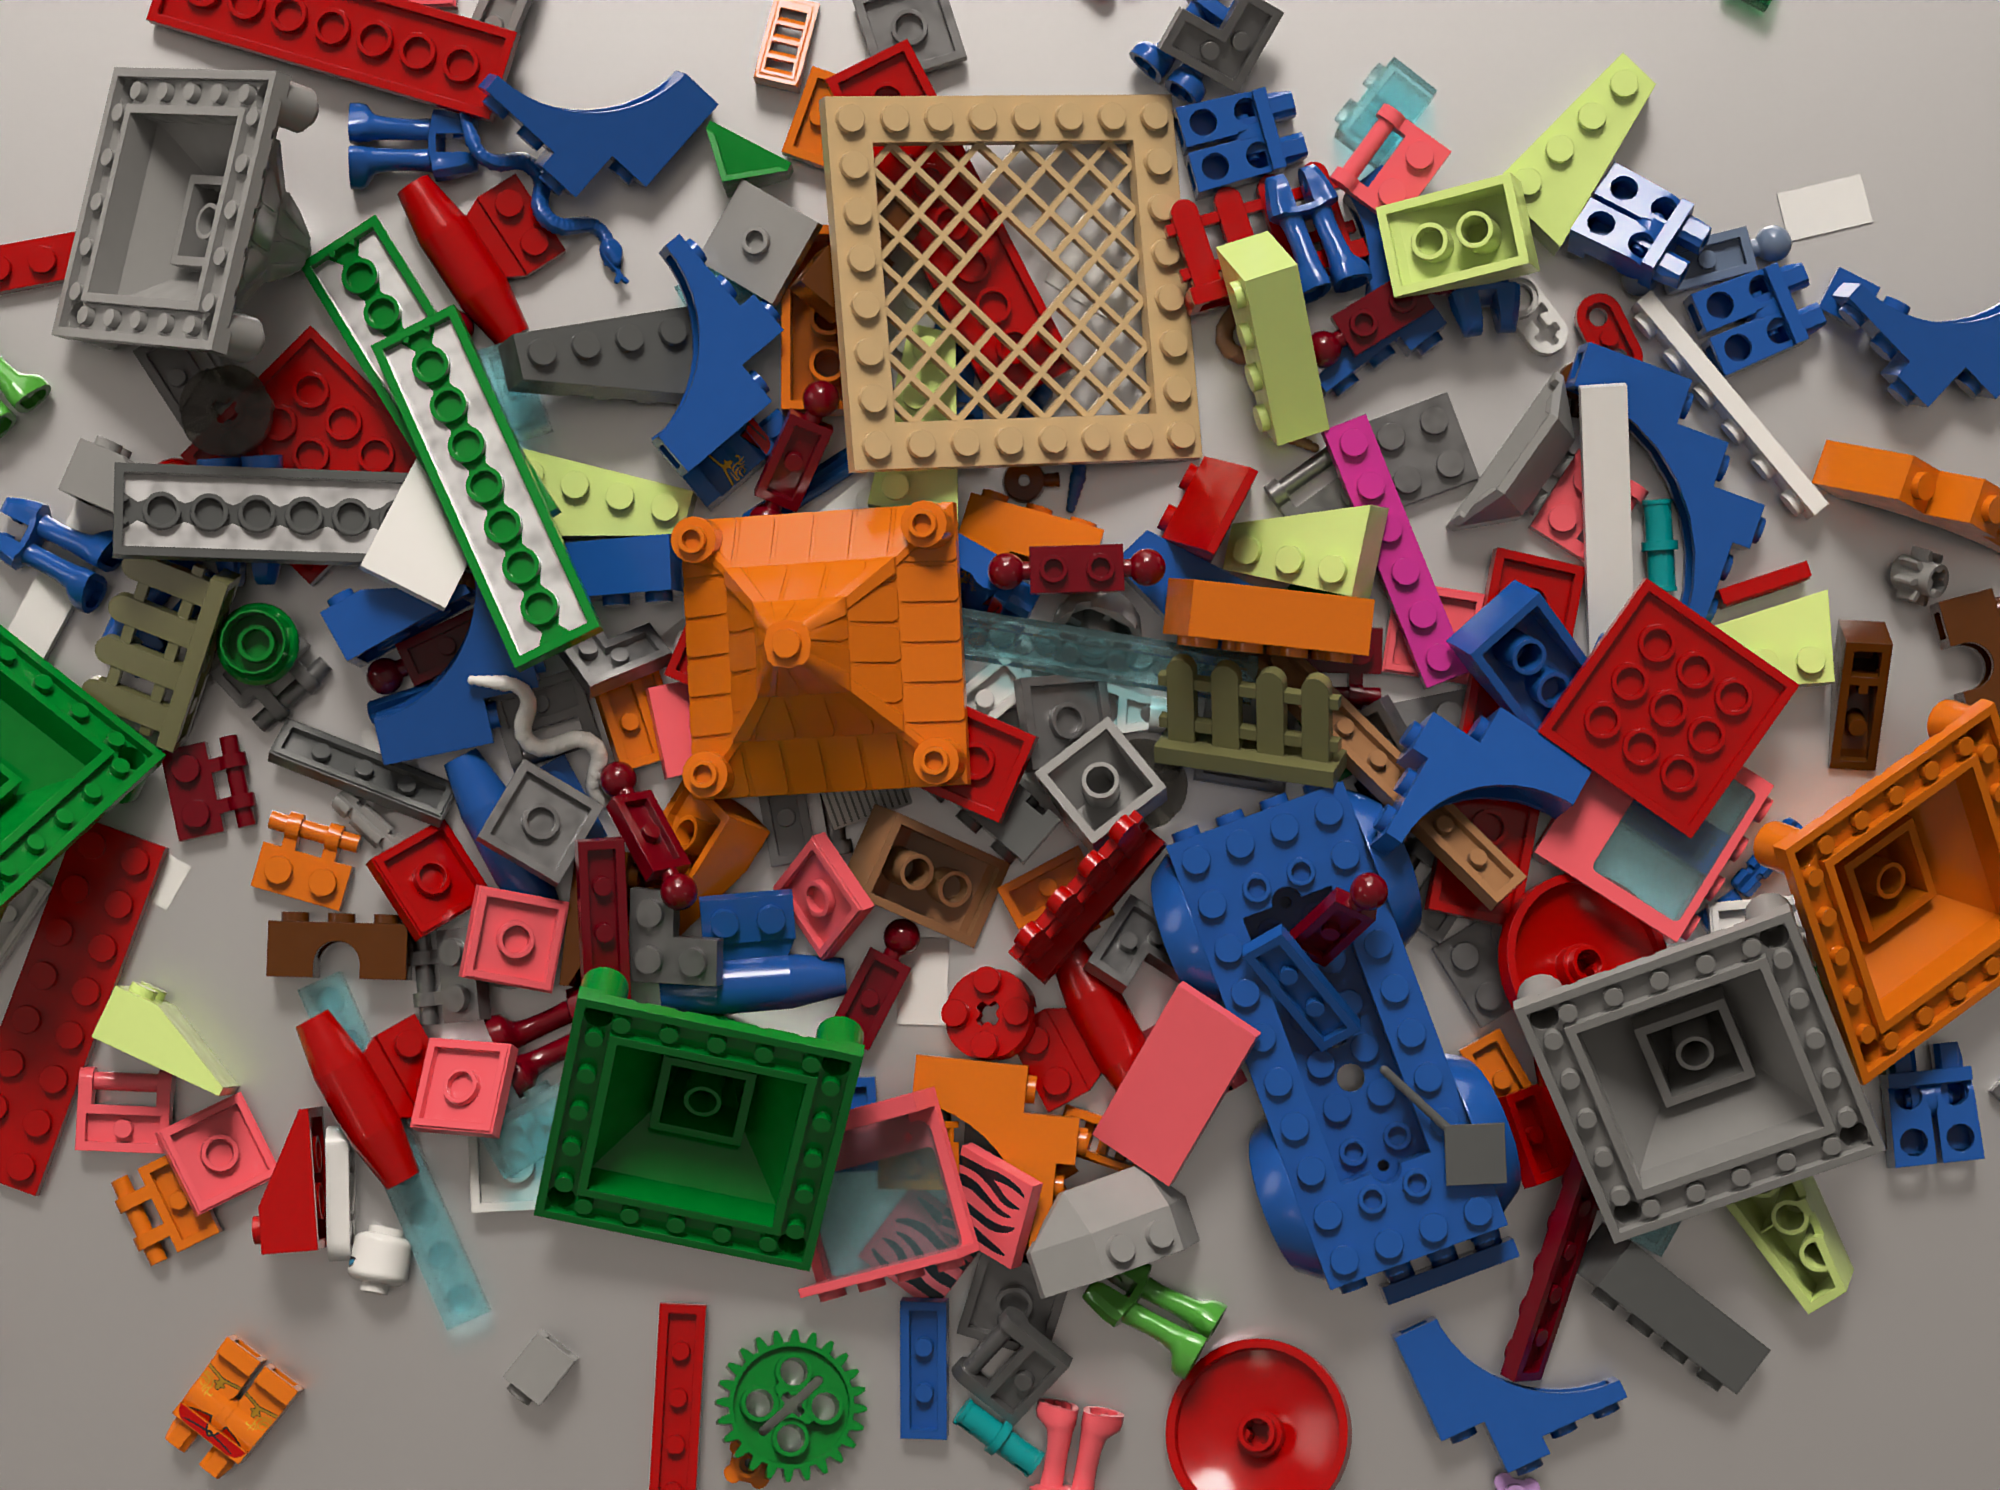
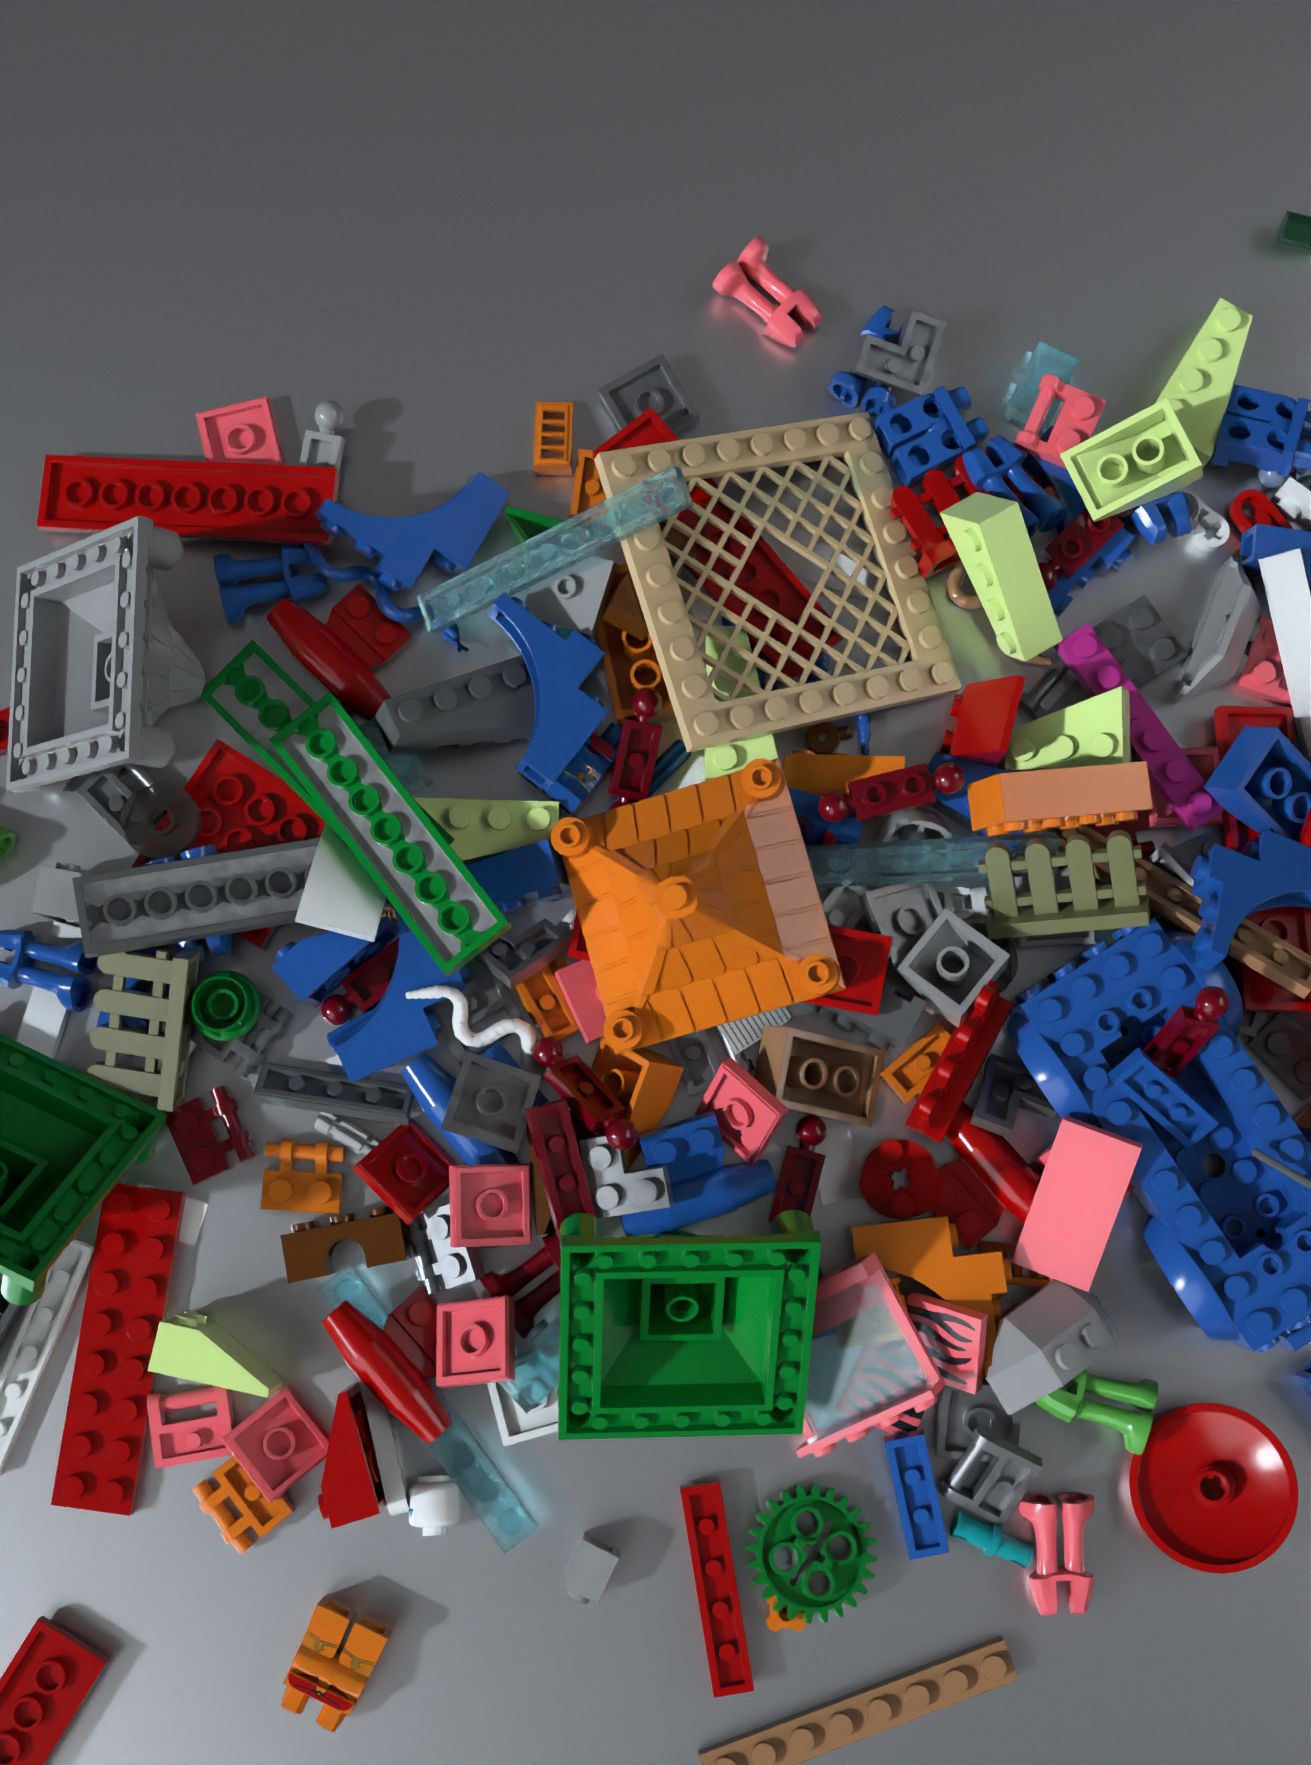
camera: 15 degrees left, 5 degrees down
none -> clear light blue plate [417,465,693,633]

